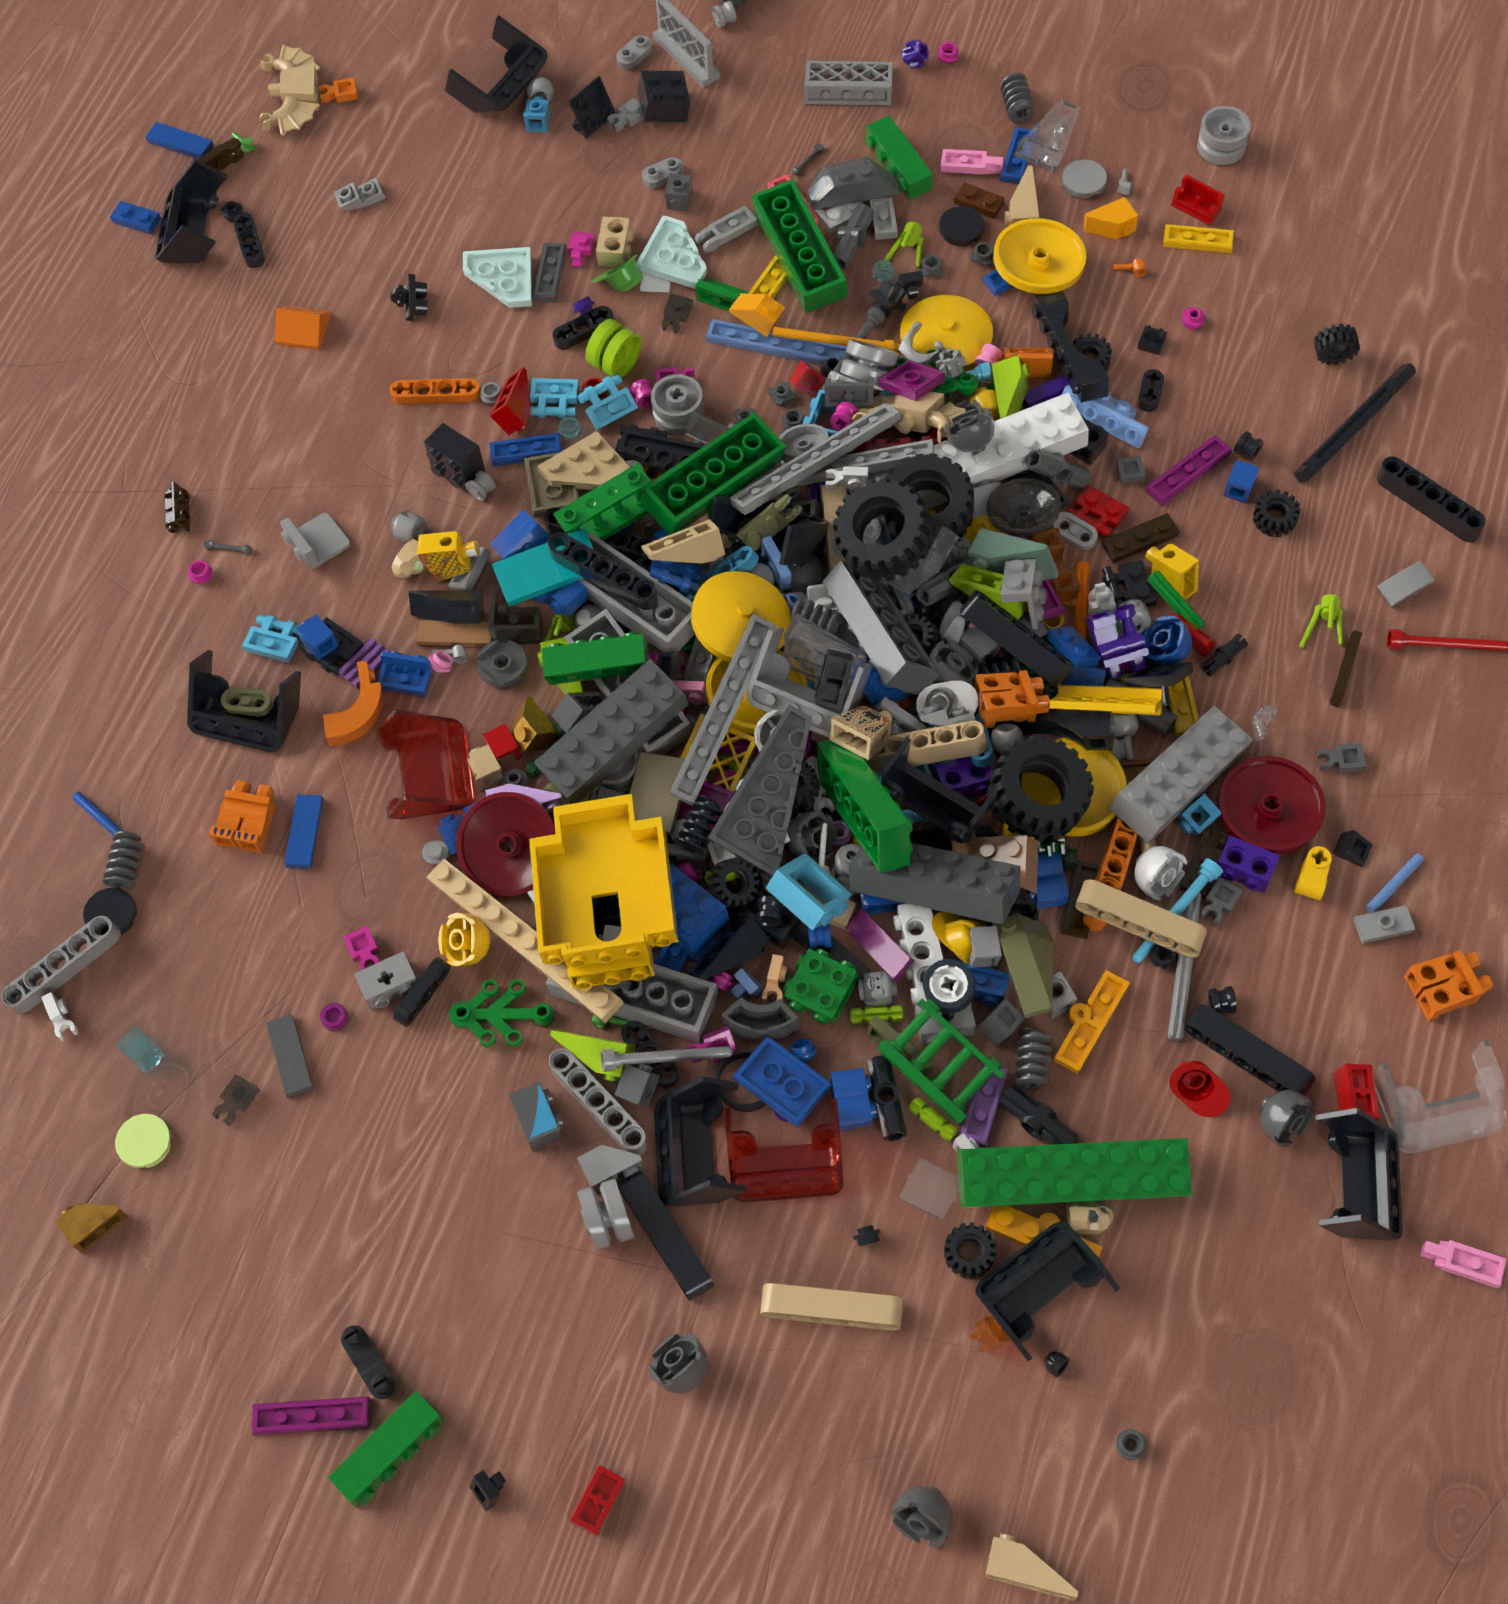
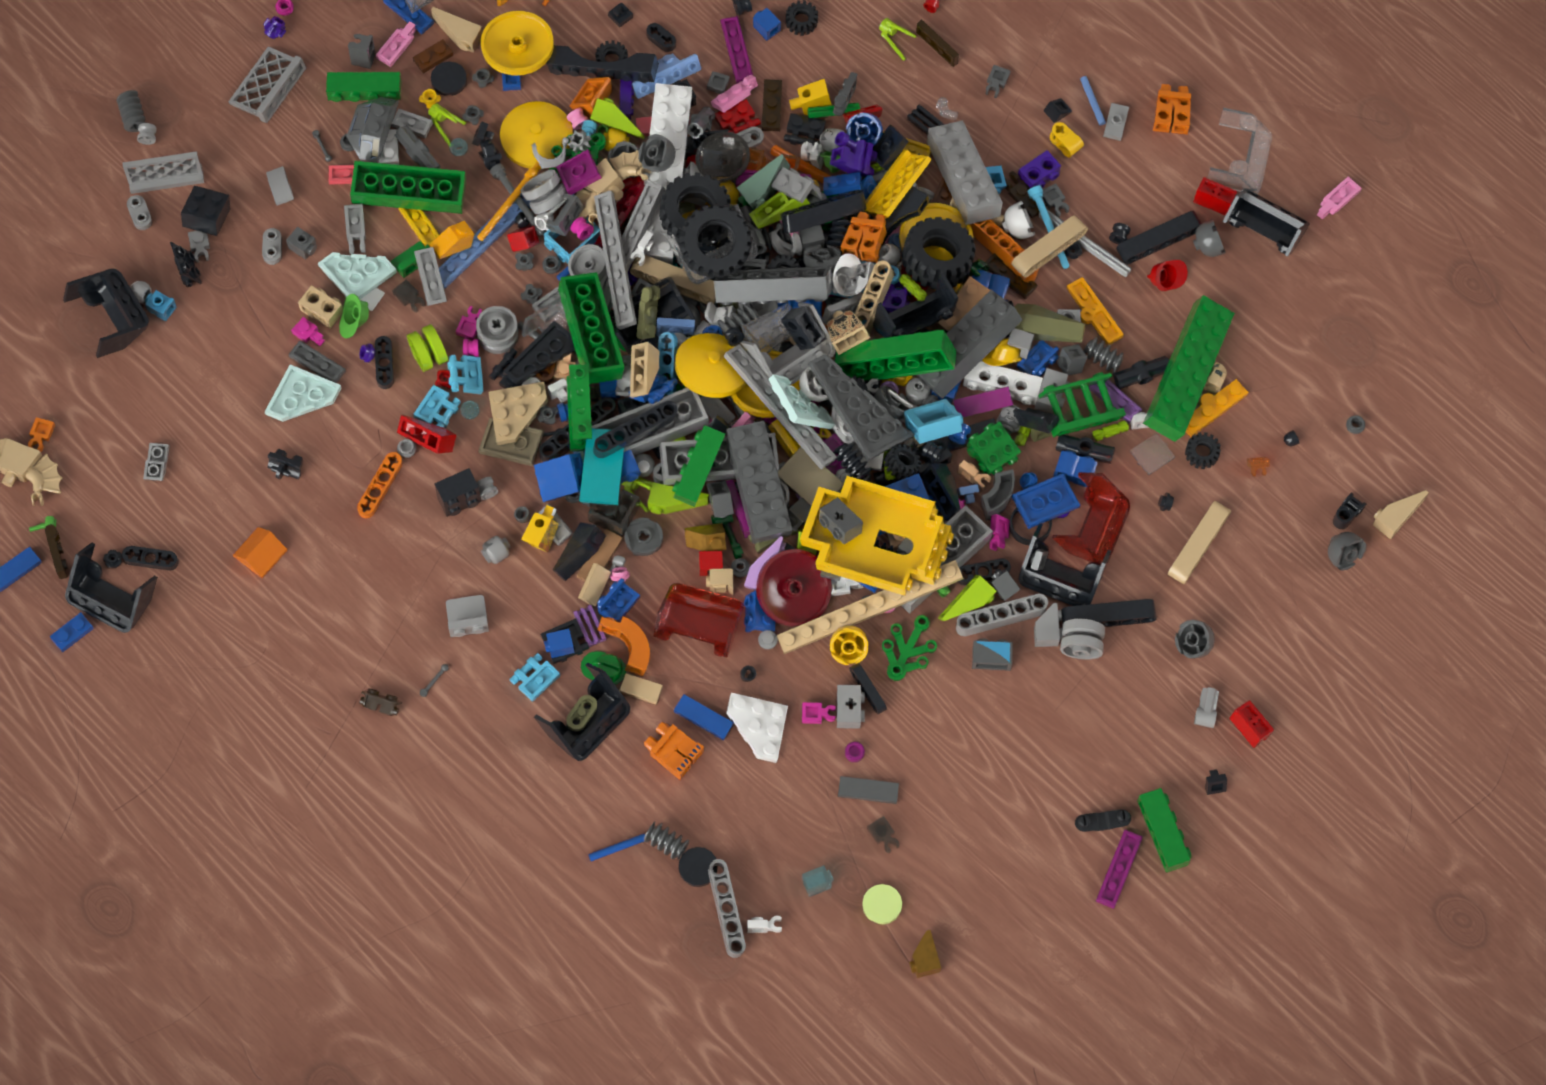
camera: 70 degrees left, 5 degrees up
dark pink plate [188,560,213,584] -> none
tan rock [392,539,426,579] -> none
blue tile [489,433,562,467] -> none
light grey piece [601,1046,733,1072] -> none
wheel [923,959,976,1014] -> none
black windscreen [975,1222,1121,1361] -> none
black pin [1201,634,1248,677] -> none
dark red dish [1218,756,1326,855] -> none
none -> light grey slope [266,166,294,206]
none -> dark grey hinge [348,34,376,69]
none -> light grey plate [414,247,447,306]
none -> yellow plate [419,89,441,109]
none -> dark grey hinge [514,506,530,523]
none -> tan tile [578,563,611,607]
none -> green piece [581,651,626,685]
none -> tan tile [619,673,663,705]
none -> bright pink hinge [711,75,758,112]
none -> black bush [725,327,744,346]
none -> white plate [726,693,788,763]
none -> black hinge [740,665,756,682]
none -> light aqua plate [769,374,835,429]
none -> dark grey brick [819,497,863,545]
none -> dark grey hinge [833,72,858,116]
none -> lime axle [899,274,927,301]
none -> black tile [907,104,945,135]
none -> black panel [1013,407,1059,433]
none -> dark grey plate [1030,549,1049,571]
none -> light grey piece [1194,687,1219,728]
none -> black piece [1333,492,1367,529]

